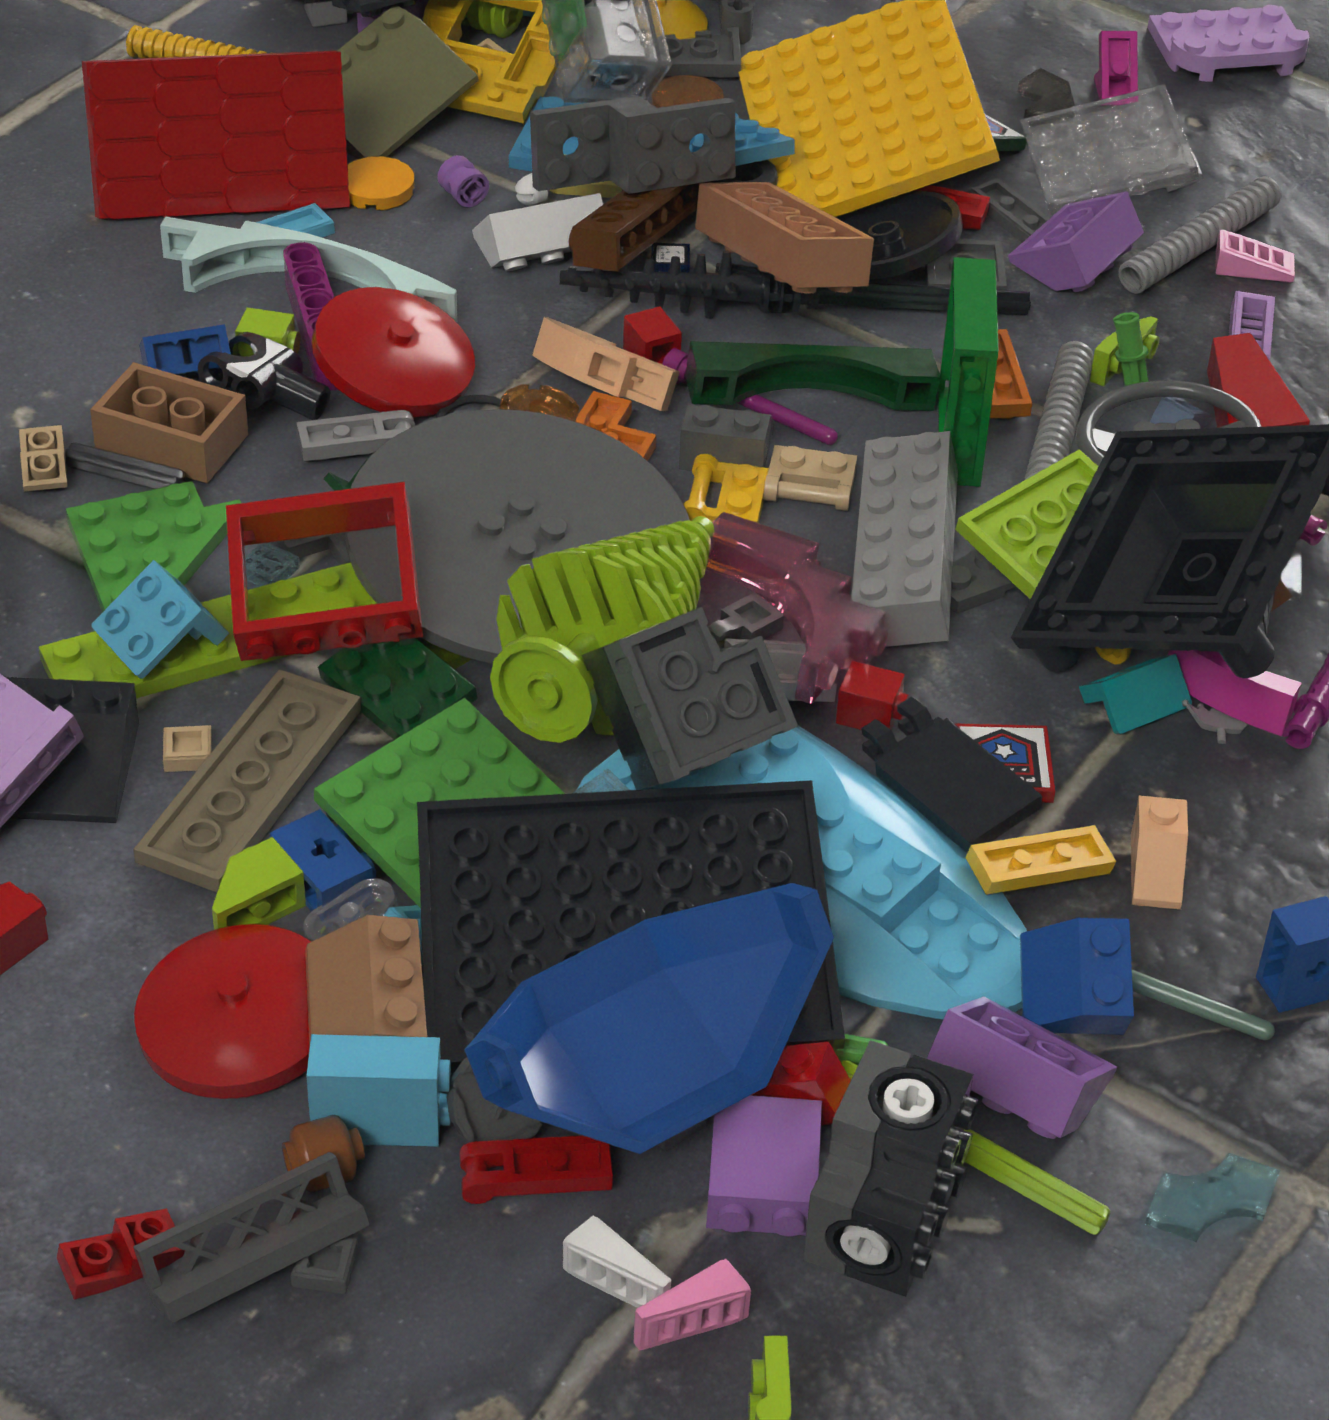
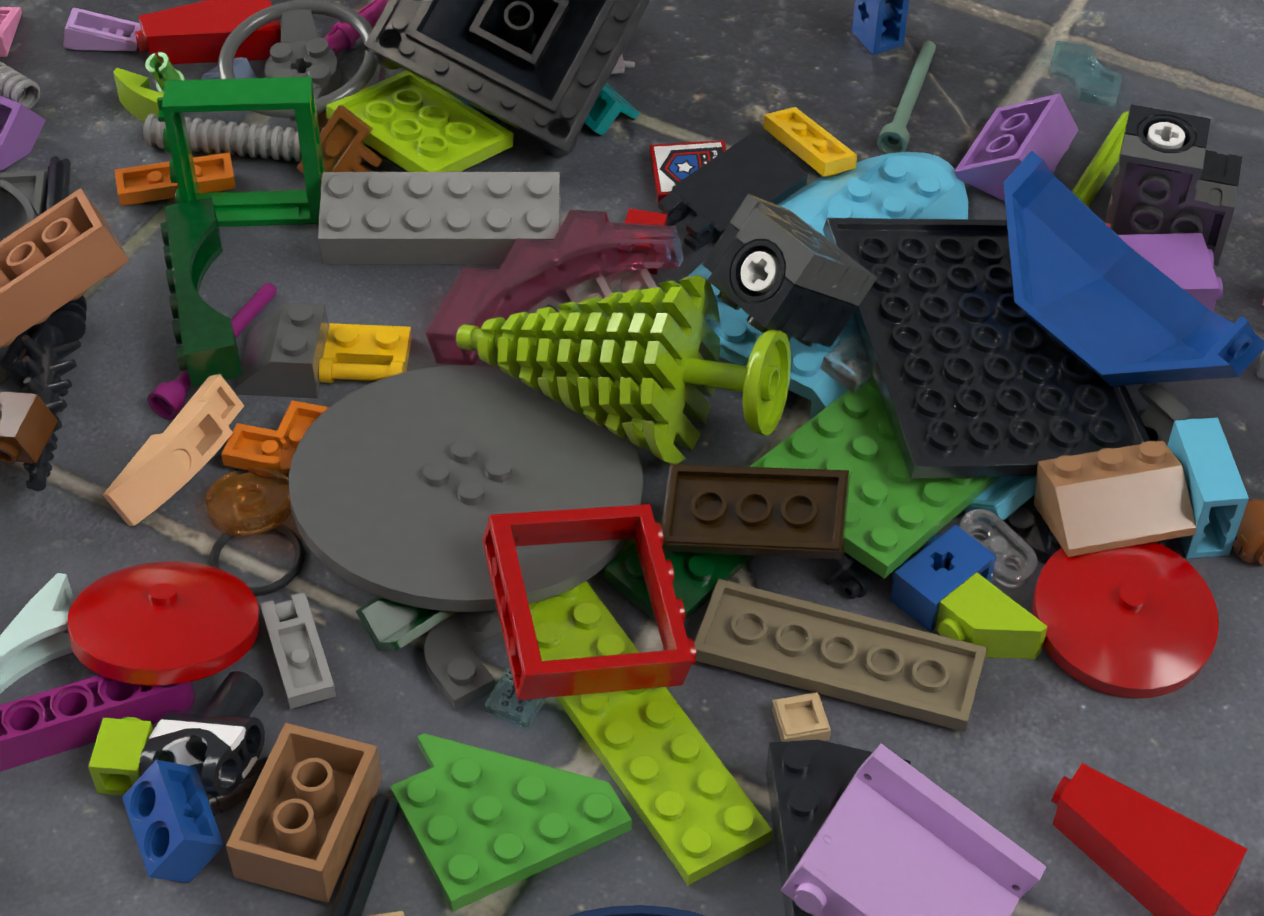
camera: 95 degrees left, 5 degrees up
medium azure bracket [92,560,229,679] -> none
red plate [459,1135,613,1204] -> none
red brick [623,306,682,364] -> none
tan plate [763,445,857,511] -> none
blue slope [1020,917,1134,1035] -> none
light nougat slope [1131,795,1188,910] -> none
none -> dark orange hinge [297,105,382,174]
none -> dark brown tile [662,464,850,559]

